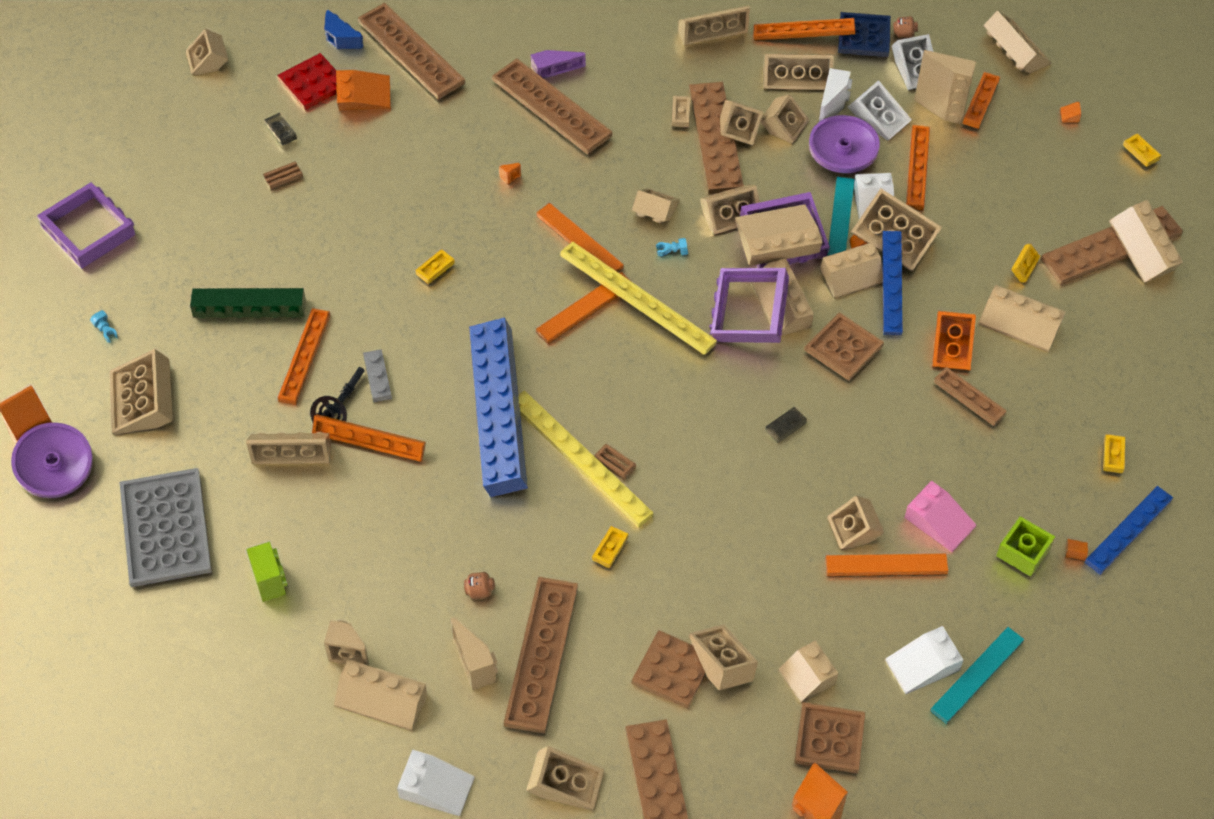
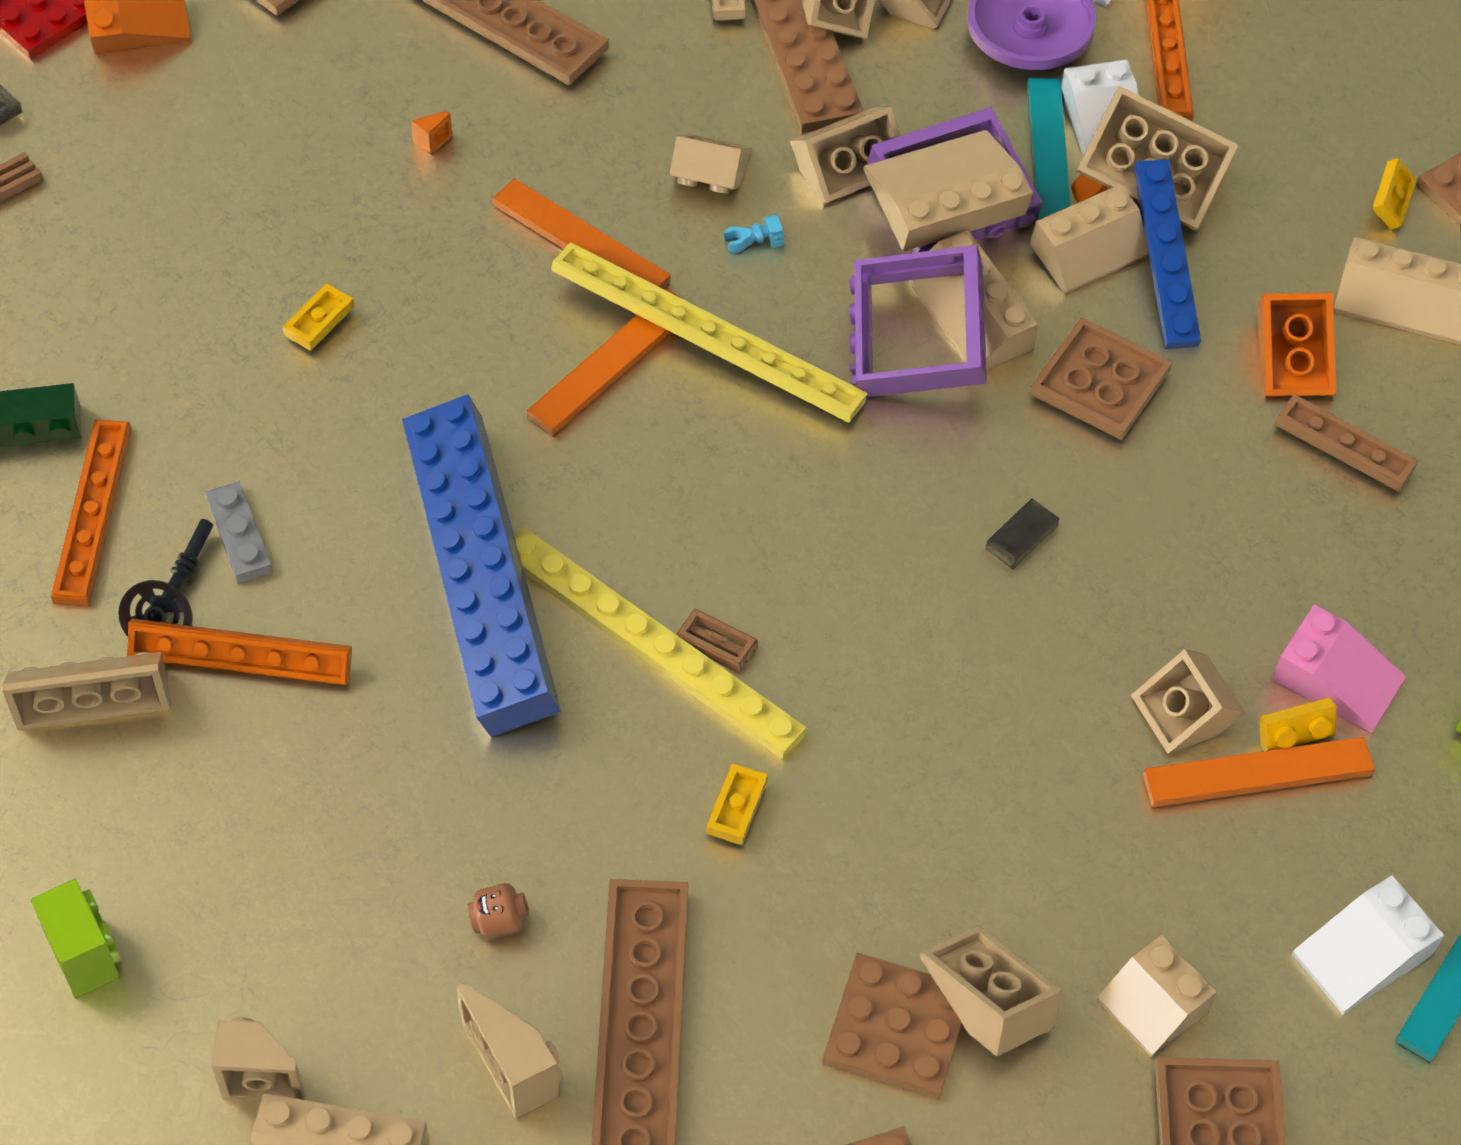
camera: 10 degrees left, 0 degrees up
none -> yellow plate [1260,697,1337,751]

